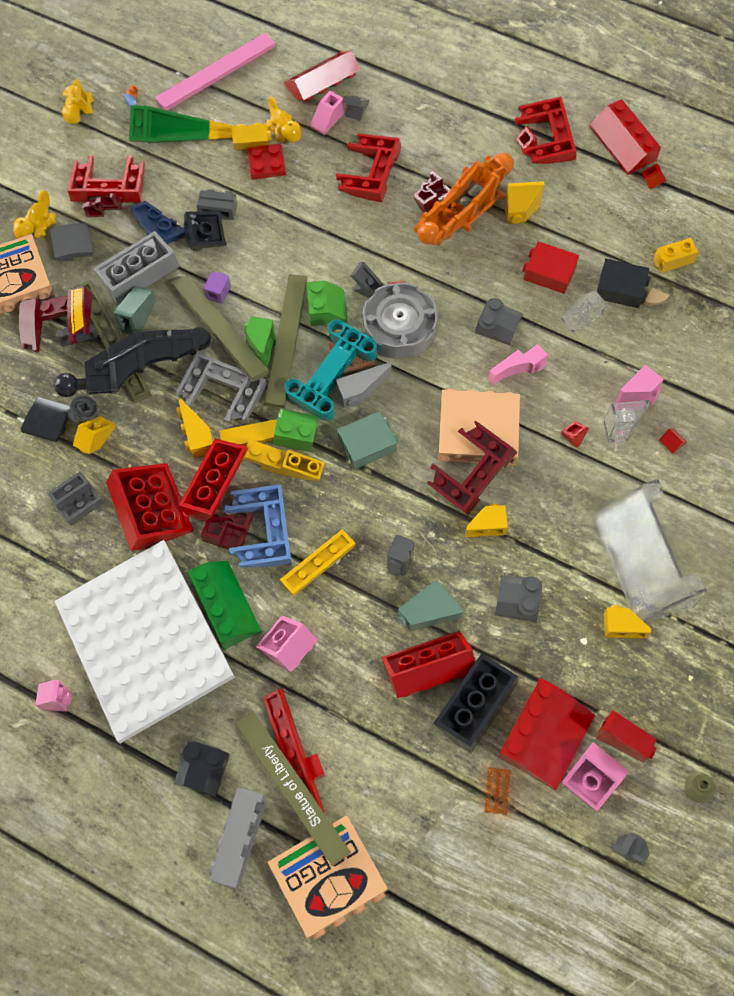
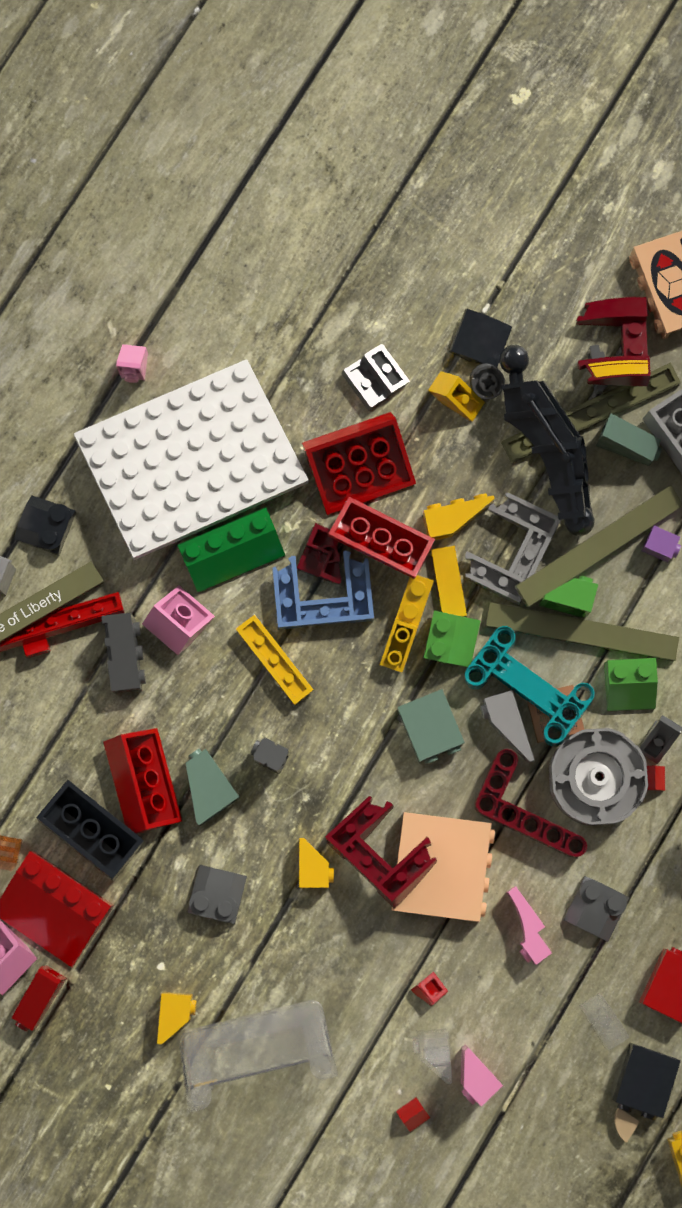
camera: 90 degrees right, 15 degrees up
none -> dark grey wedge [101,613,146,693]
none -> dark red beam [474,749,587,857]

